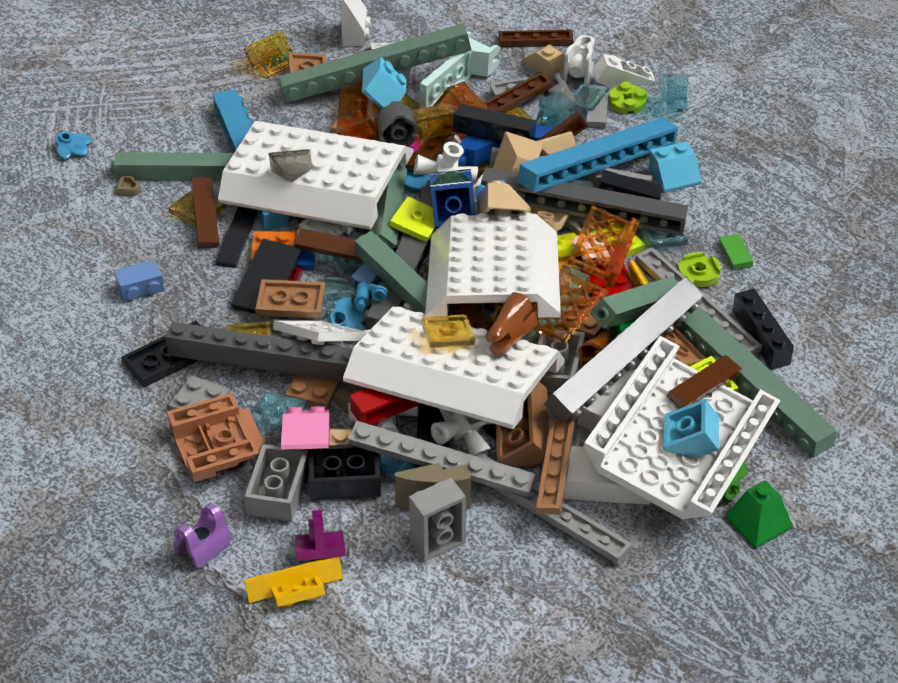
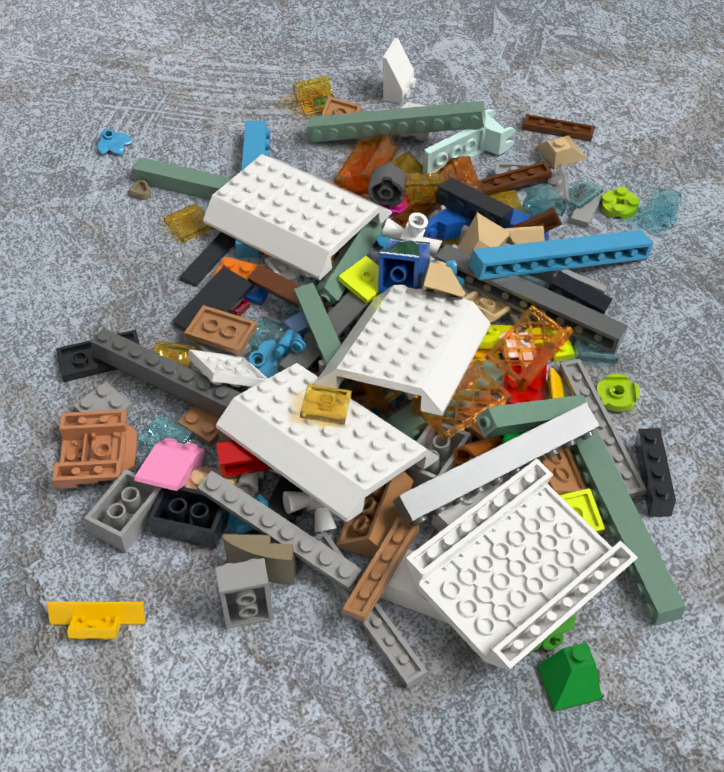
camera: 20 degrees right, 5 degrees up
medium blue brick [114,259,164,302] -> none
medium lavender piece [174,502,231,568] -> none
reddish brown tile [191,177,219,247] -> none
clear smoke slope [268,149,312,183] -> none
magenta bracket [295,510,346,561] -> none
medium azure slope [362,57,407,109] -> none
dark orange piece [485,292,538,356] -> none
white piece [564,35,595,87] -> none
white slope [592,53,655,88] -> none
medium azure slope [649,141,702,193] -> none
medium azure slope [664,399,719,457] -> none
reddish brown tile [667,355,742,408] -> none
bright green tile [719,234,753,270] -> none

